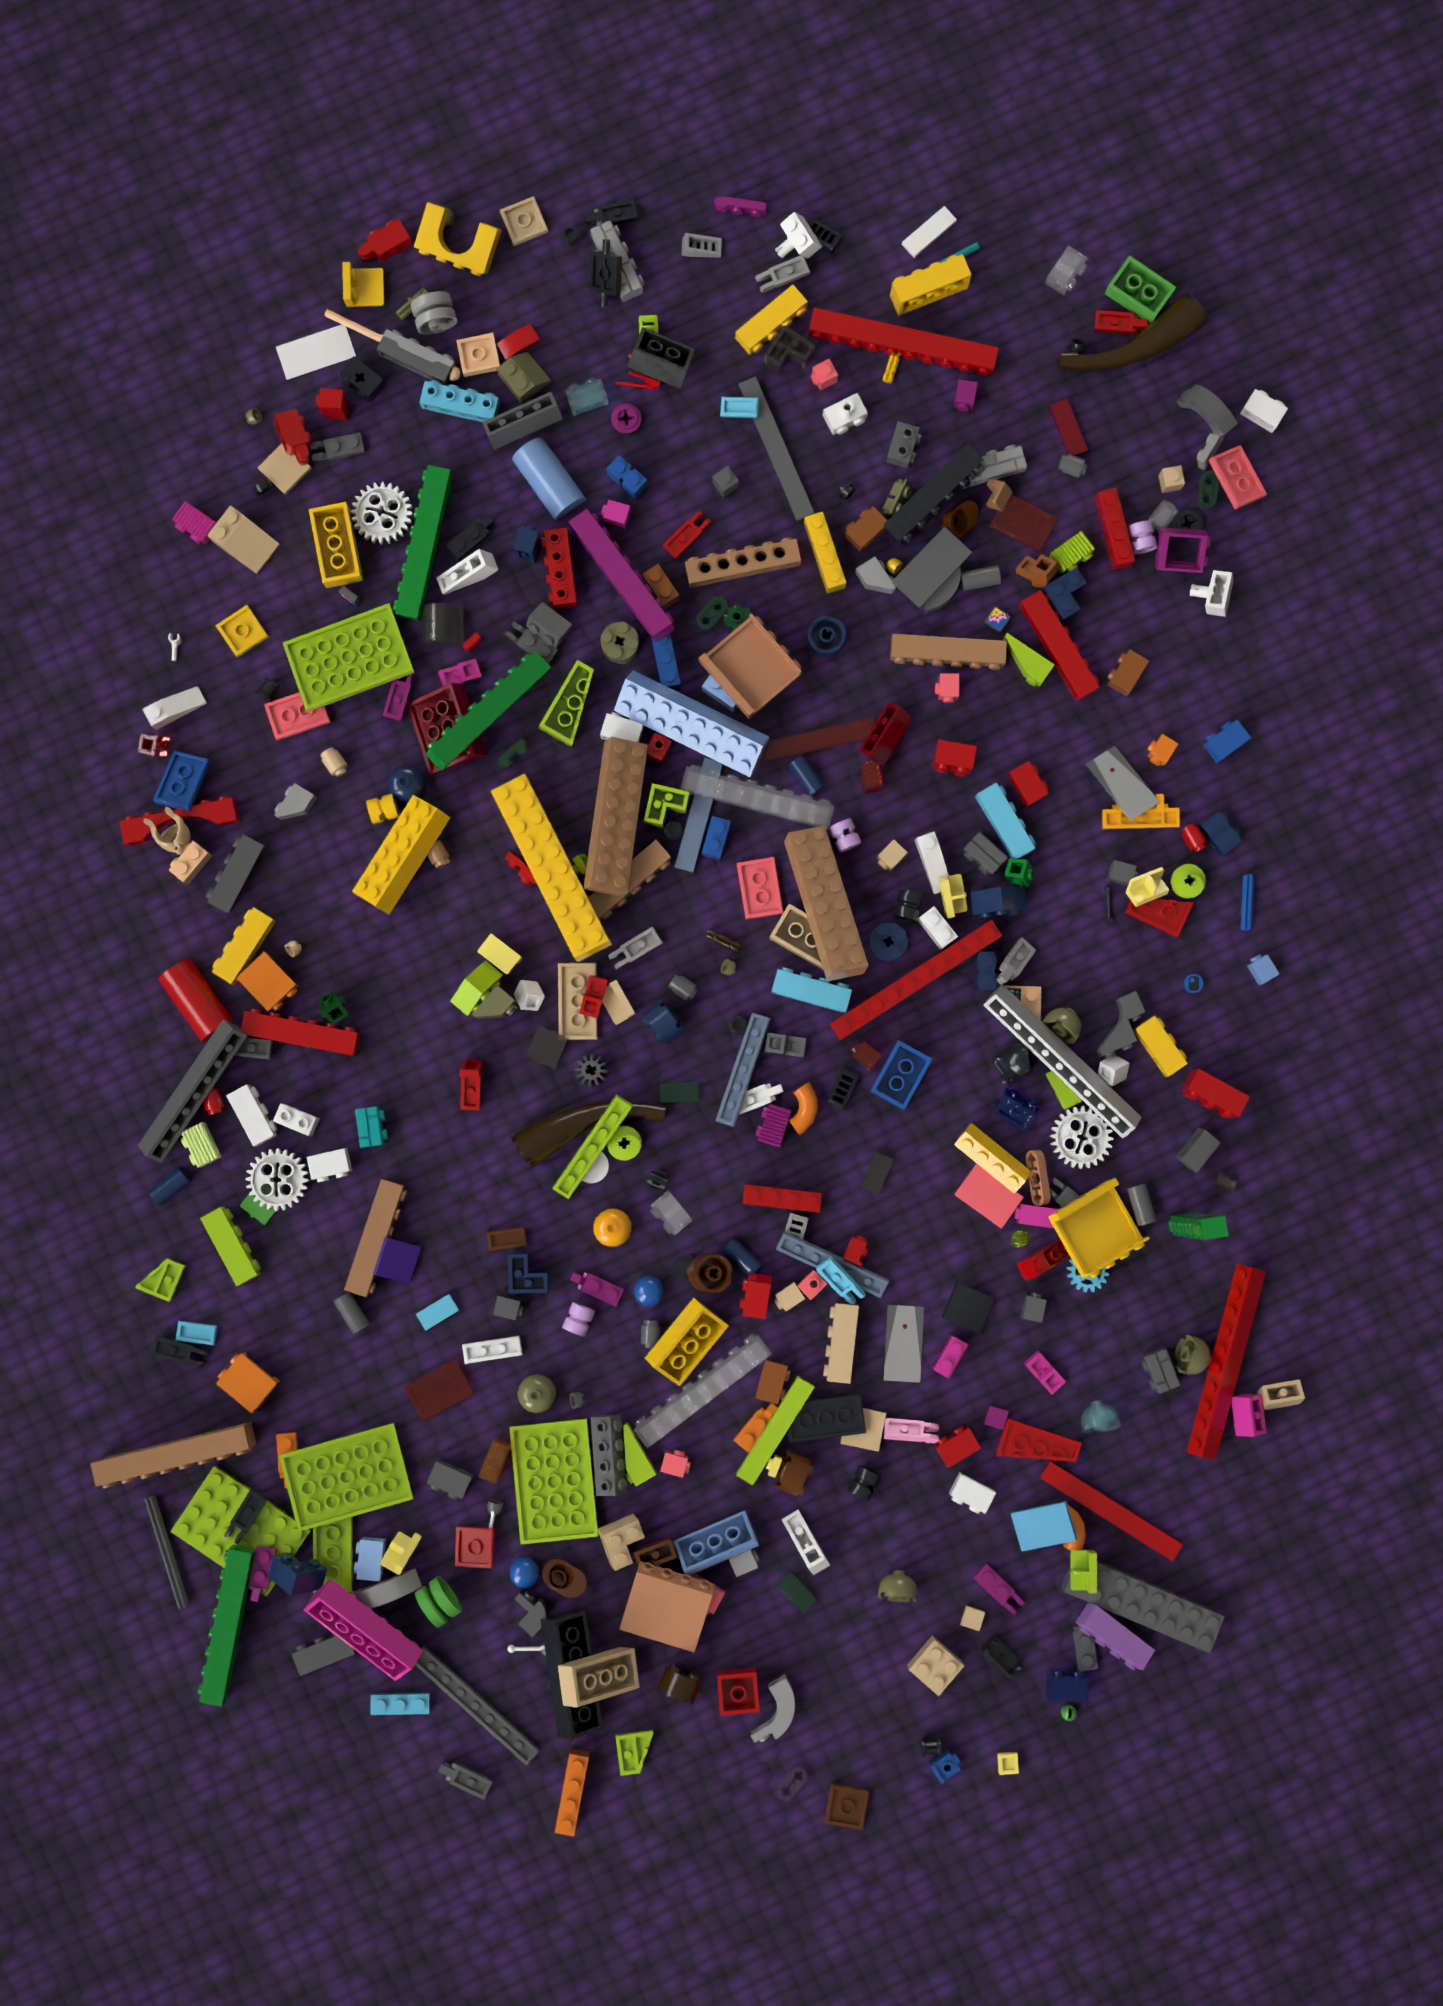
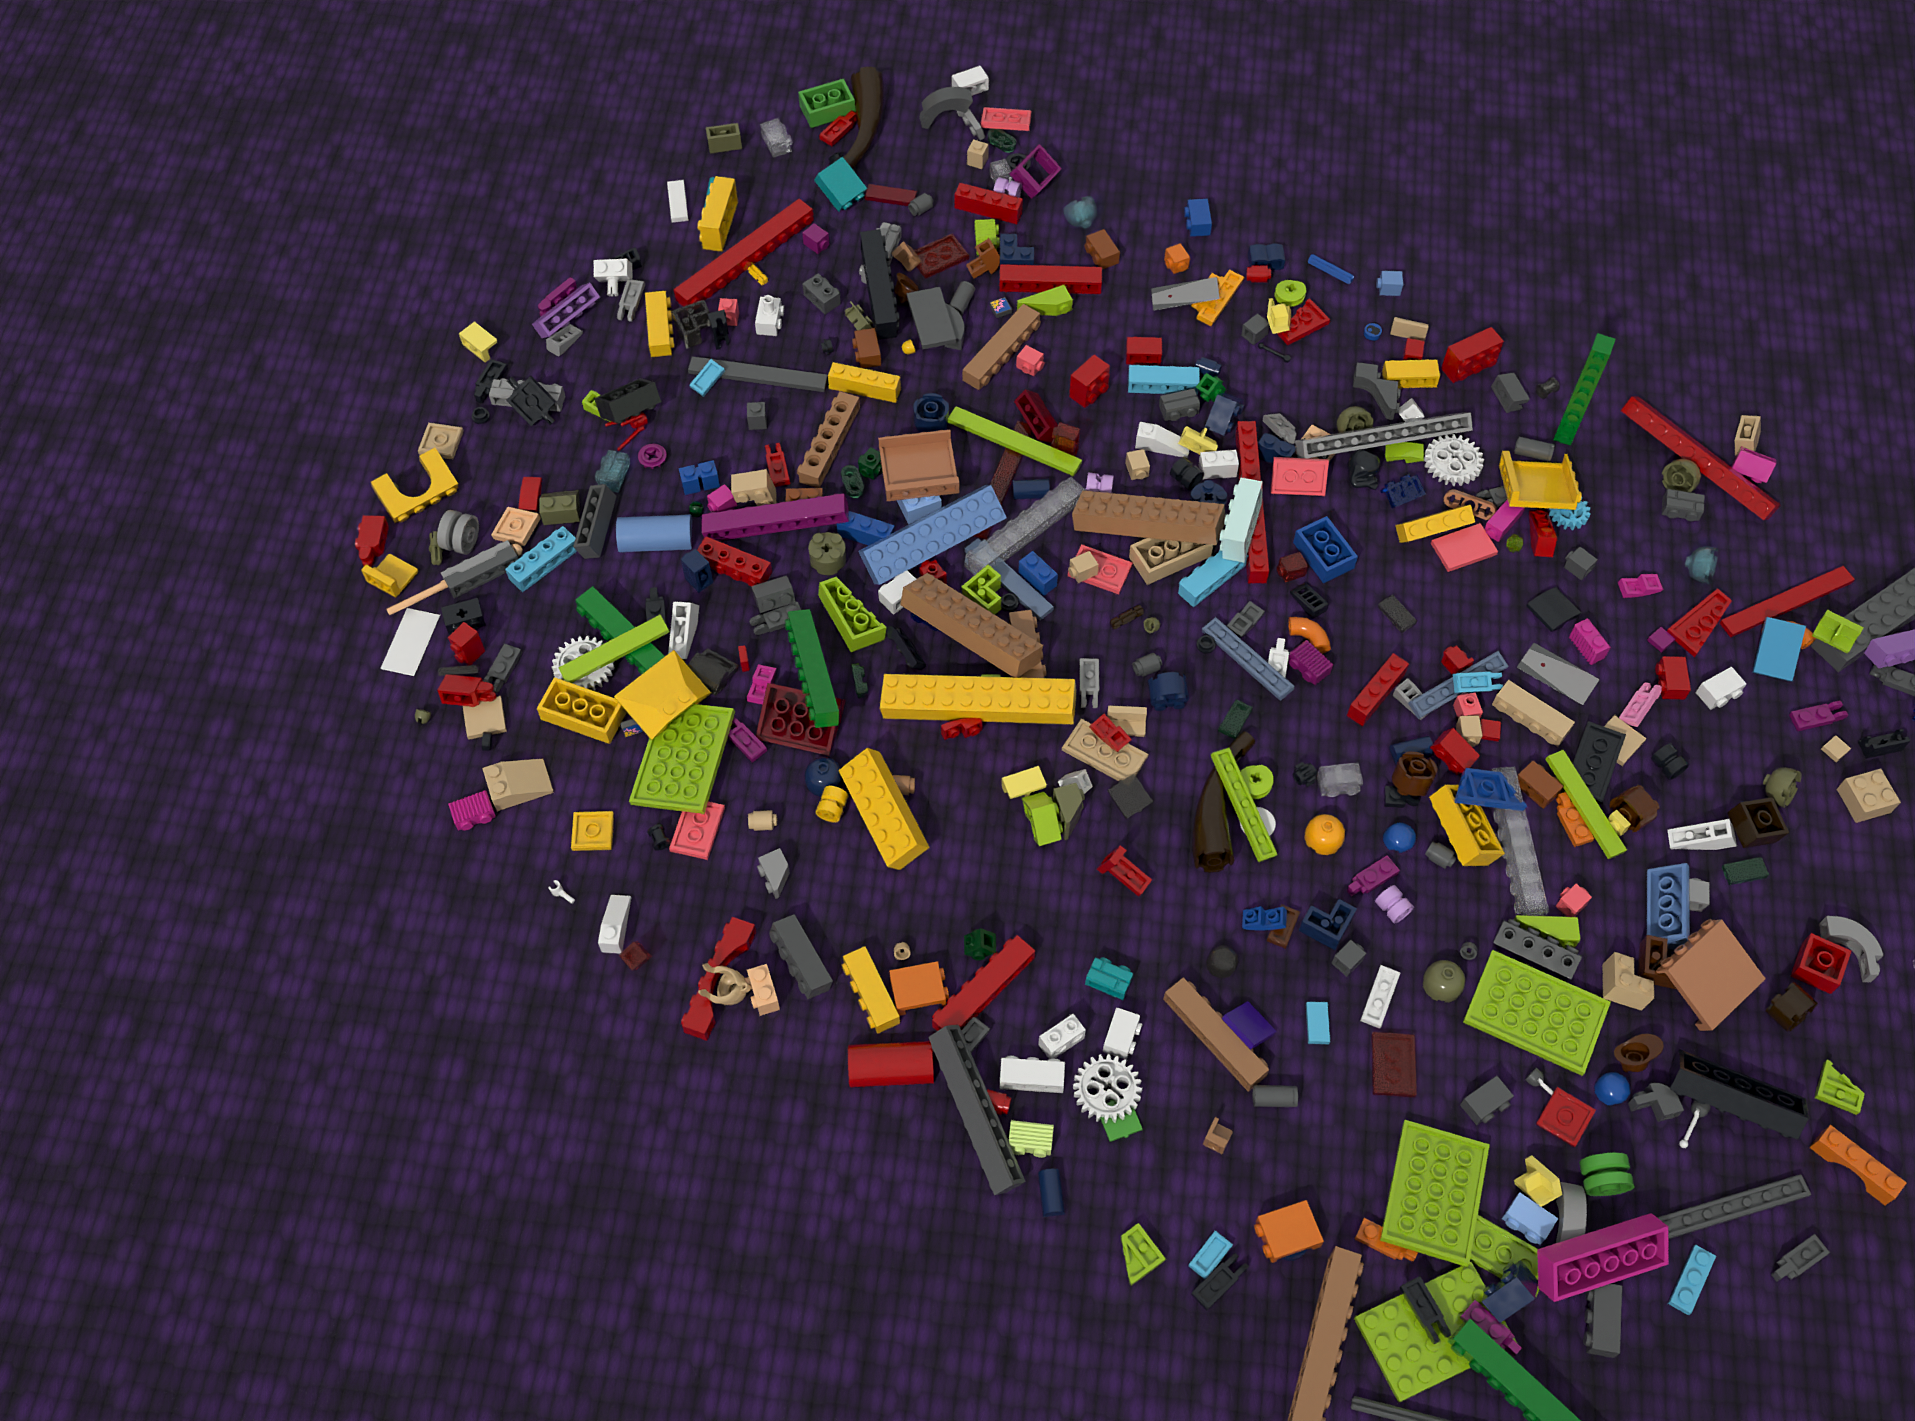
camera: 60 degrees left, 25 degrees down
blue tile [153,750,210,812] -> none
lime brick [200,1207,261,1286] -> none
clear orange brick [478,1438,511,1484] -> none
tan brick [558,1647,640,1707] -> none
dark grey gear [575,1054,608,1087] -> none
light grey slope [855,557,896,594] -> none
white brick [1190,570,1233,617] -> none
none -> clear smoke tile [438,664,481,676]
none -> light yellow panel [459,322,497,363]
none -> medium lavender brick [532,283,600,338]
none -> lime tile [558,615,670,683]
none -> yellow slope [614,650,711,740]
none -> dark green hinge [689,501,704,517]
none -> olive slope [706,123,742,153]
none -> black hinge [708,310,730,350]
none -> tan brick [731,469,776,506]
none -> teal brick [814,157,867,212]
none -> black hinge [886,626,926,670]
none -> lime tile [948,406,1082,476]
none -> clear light blue cylinder [1063,196,1097,228]
none -> tan brick [1068,551,1099,583]
none -> dark blue brick [1195,357,1222,377]
none -> medium nougat panel [1203,1117,1232,1154]
none -> clear smoke hair [1206,945,1239,978]
none -> light aqua brick [1220,478,1262,563]
none -> blue slope [1242,906,1287,930]
none -> coral tile [1270,457,1329,496]
none -> tan panel [1390,317,1428,341]
none -> red brick [1402,338,1425,361]
none -> blue wing [1454,768,1527,811]
none -> red tile [1480,719,1501,742]
none -> dark brown brick [1727,797,1789,848]

